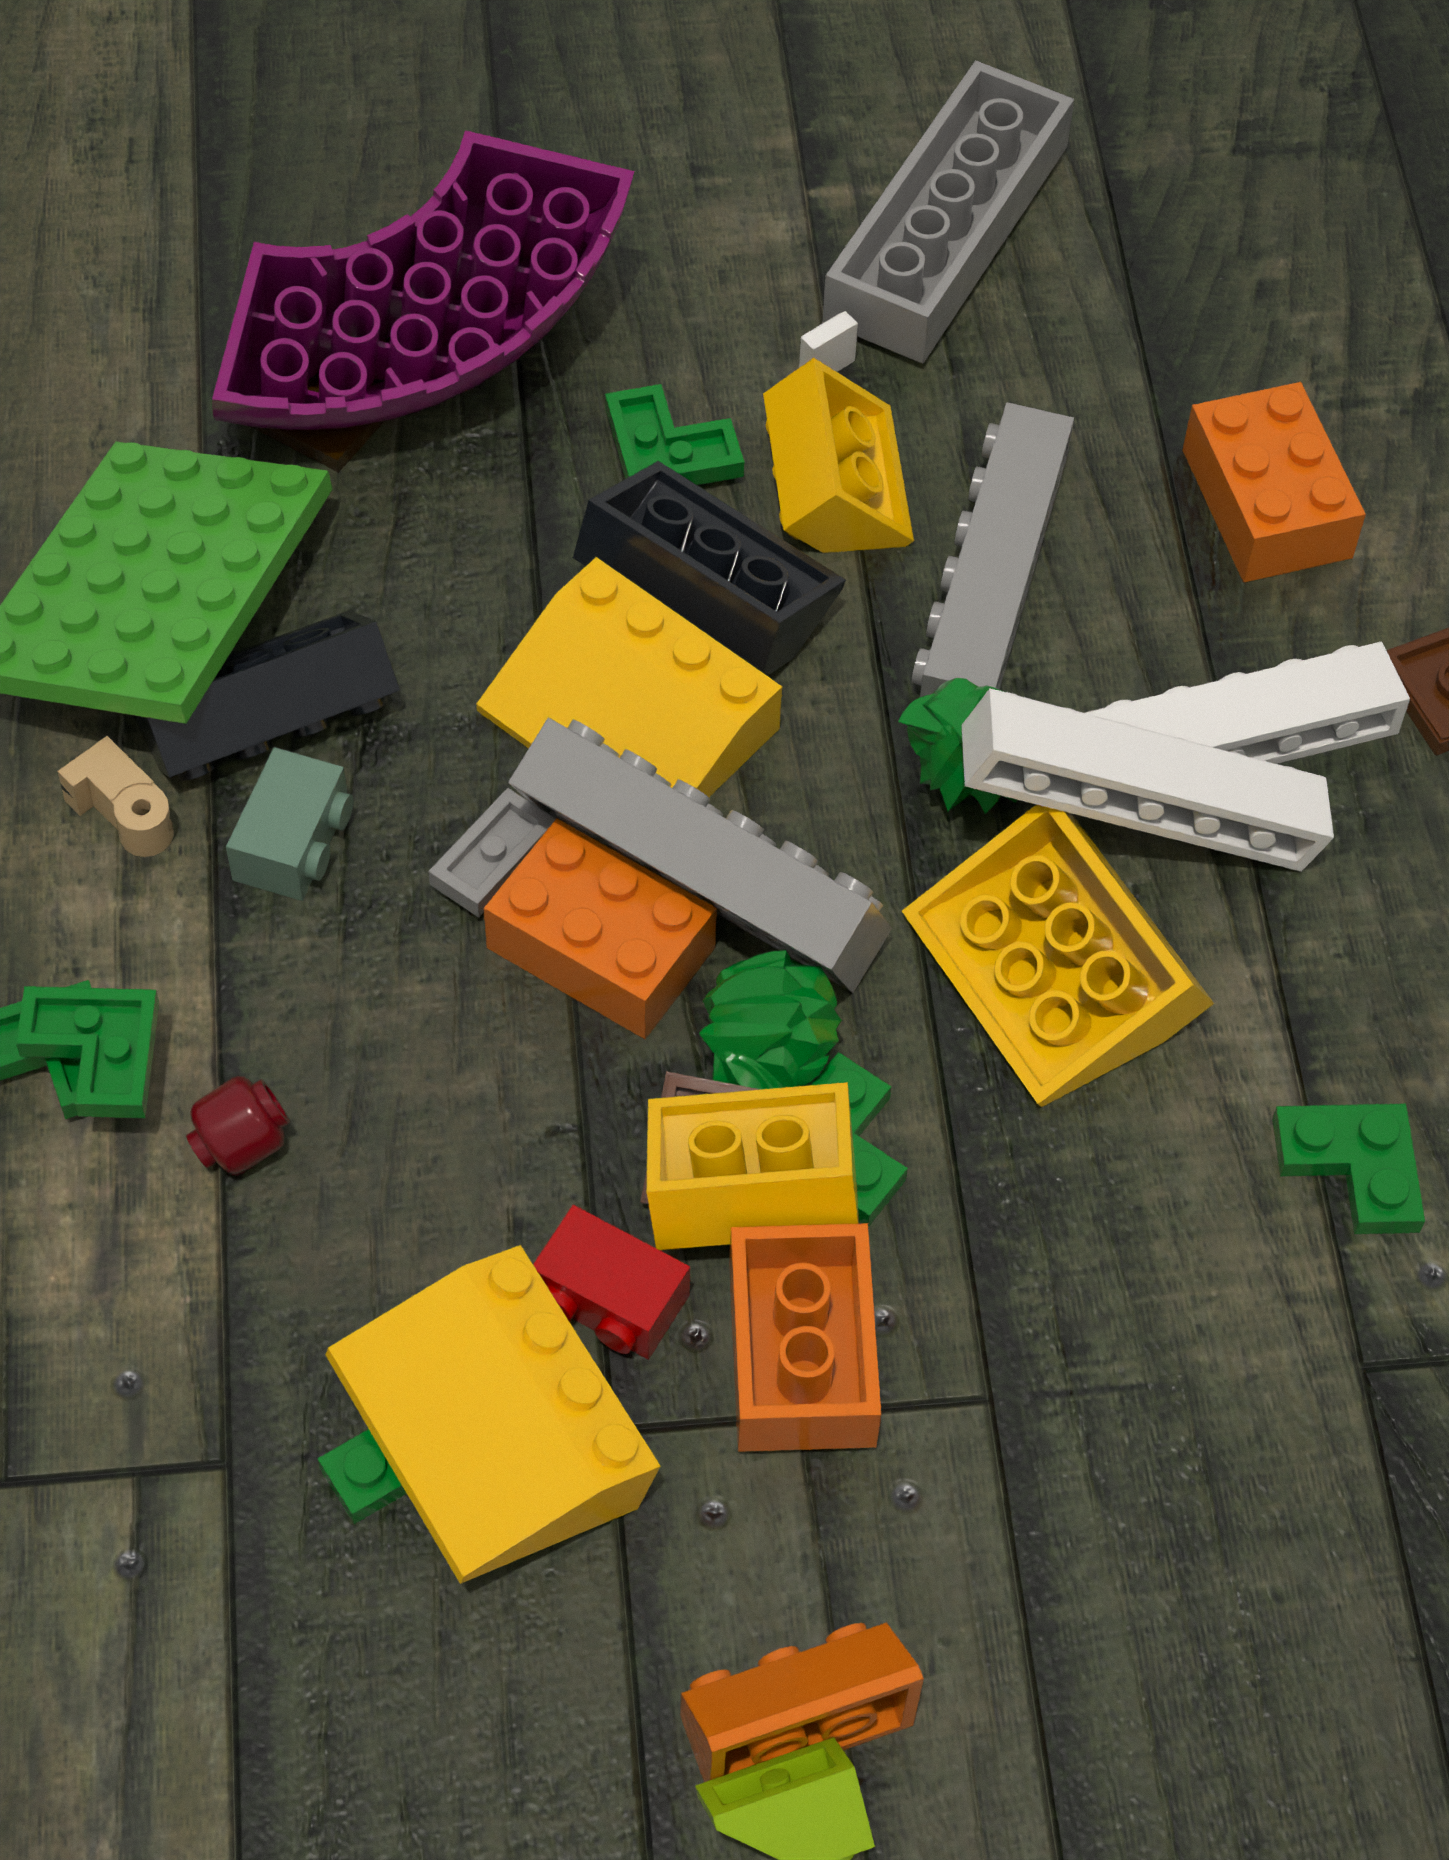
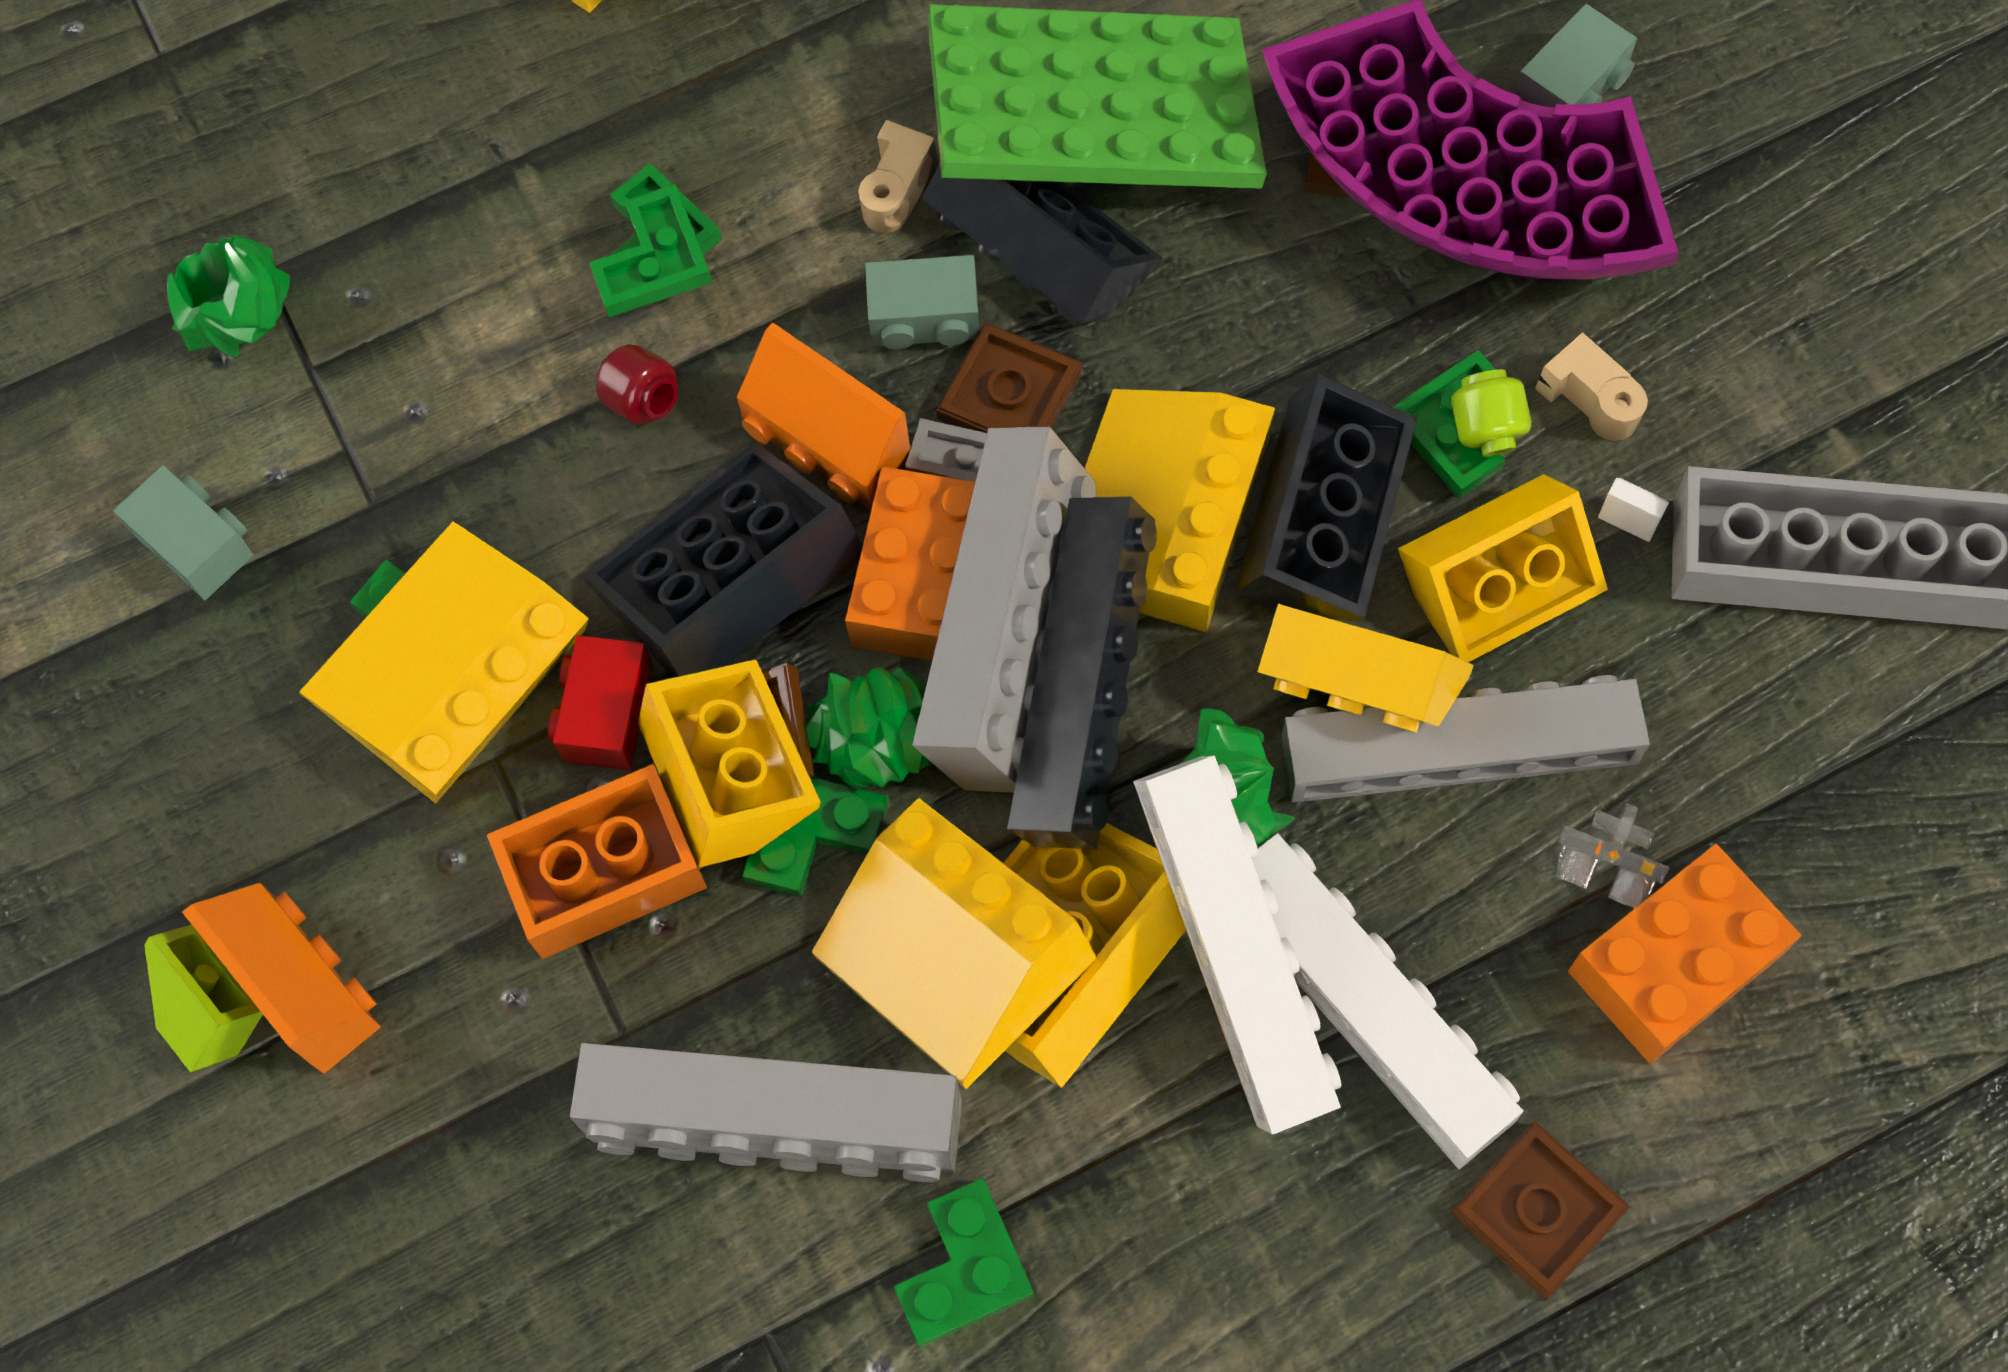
camera: 75 degrees right, 10 degrees up
none -> sand green brick [113,465,254,601]
none -> light grey brick [570,1043,962,1183]
none -> black slope [582,442,863,678]
none -> orange slope [737,322,910,511]
none -> yellow slope [812,798,1097,1089]
none -> reddish brown tile [936,322,1083,433]
none -> black brick [1007,496,1157,850]
none -> yellow slope [1257,604,1474,733]
none -> lime head [1452,369,1532,457]
none -> sand green brick [1515,4,1637,108]
none -> tan leg [1535,332,1648,441]
none -> clear hips [1555,803,1670,908]

